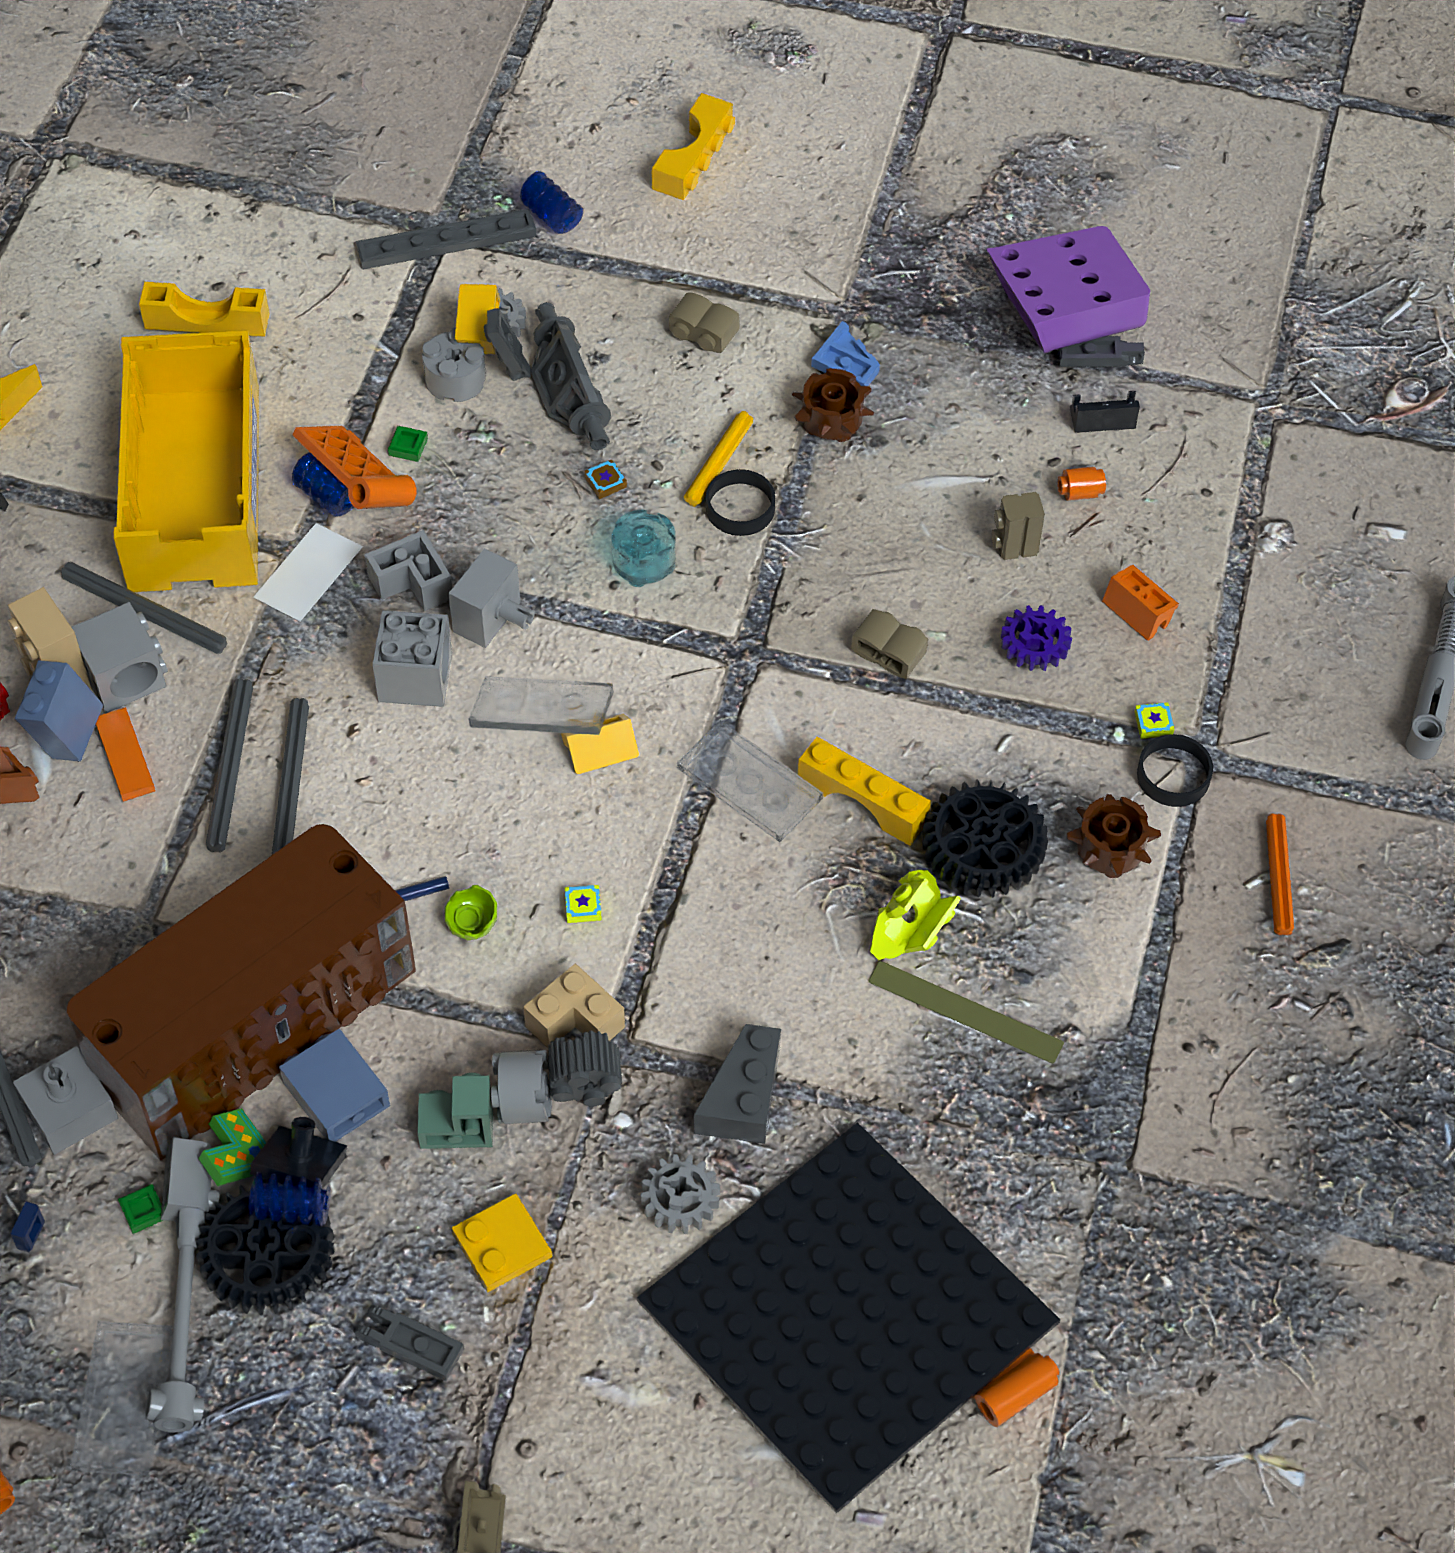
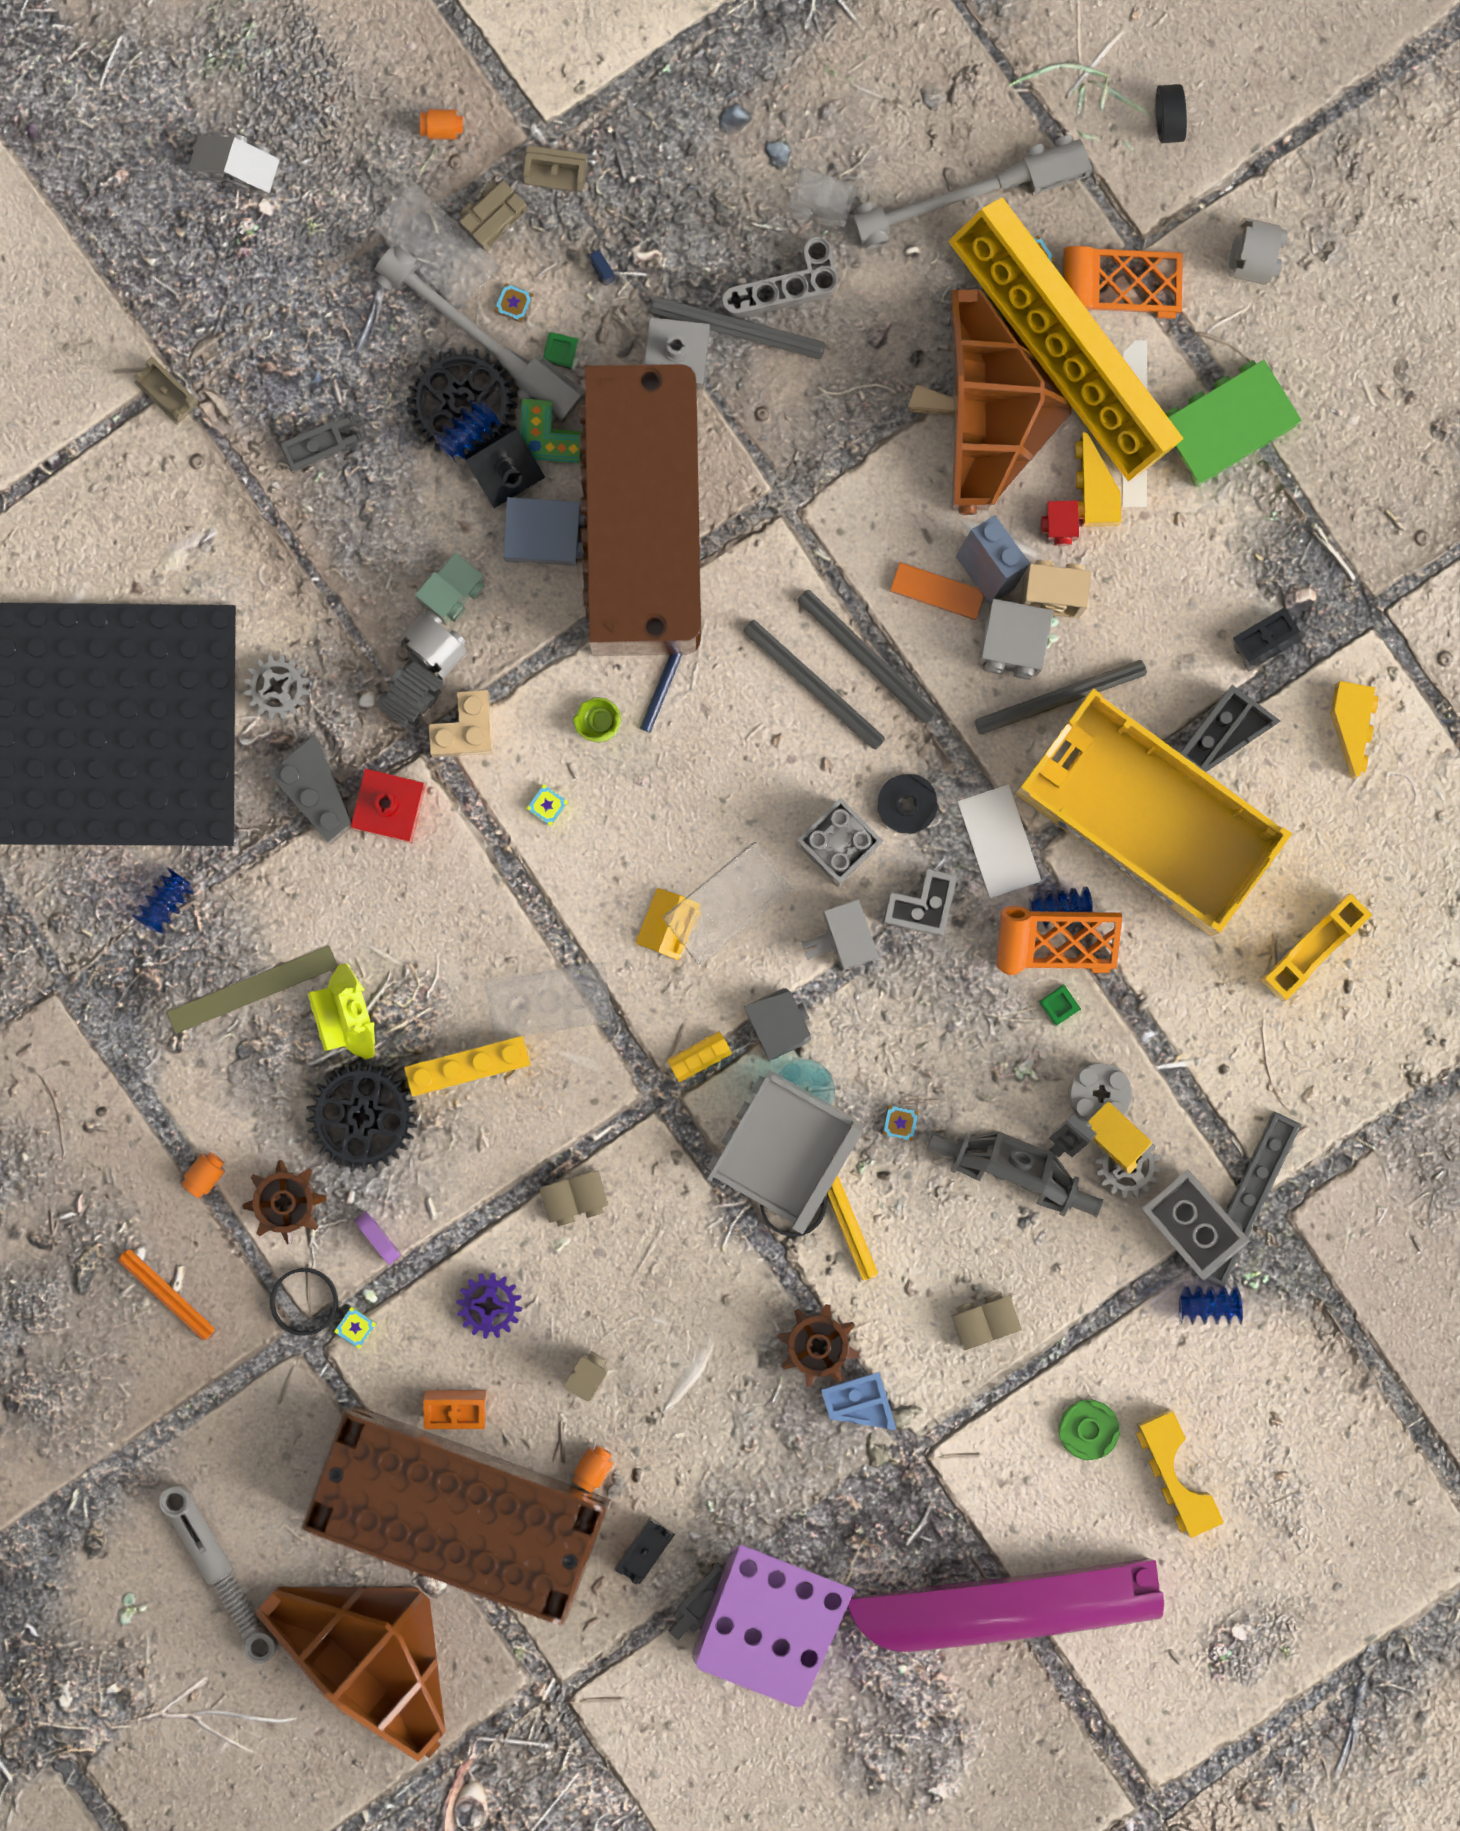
camera: 125 degrees right, 30 degrees up
yellow plate [451,1193,552,1293] -> none
none -> clear blue piece [131,866,195,934]
none -> orange brick [181,1152,226,1198]
none -> dark orange panel [255,1586,446,1762]
none -> reddish brown piece [301,1404,611,1625]
none -> red brick [350,769,426,844]
none -> medium lavender beam [354,1211,402,1265]
none -> dark tan brick [459,180,528,251]
none -> tile [494,283,534,323]
none -> yellow axle [666,1030,732,1083]
none -> light grey panel [707,1070,865,1234]
none -> dark grey torso [744,988,811,1061]
none -> magenta slope [848,1558,1164,1652]
none -> black plate [877,774,938,834]
none -> bright green tile [1059,1399,1120,1461]
none -> light grey brick [1142,1170,1250,1280]
none -> dark grey wedge [1179,684,1280,772]

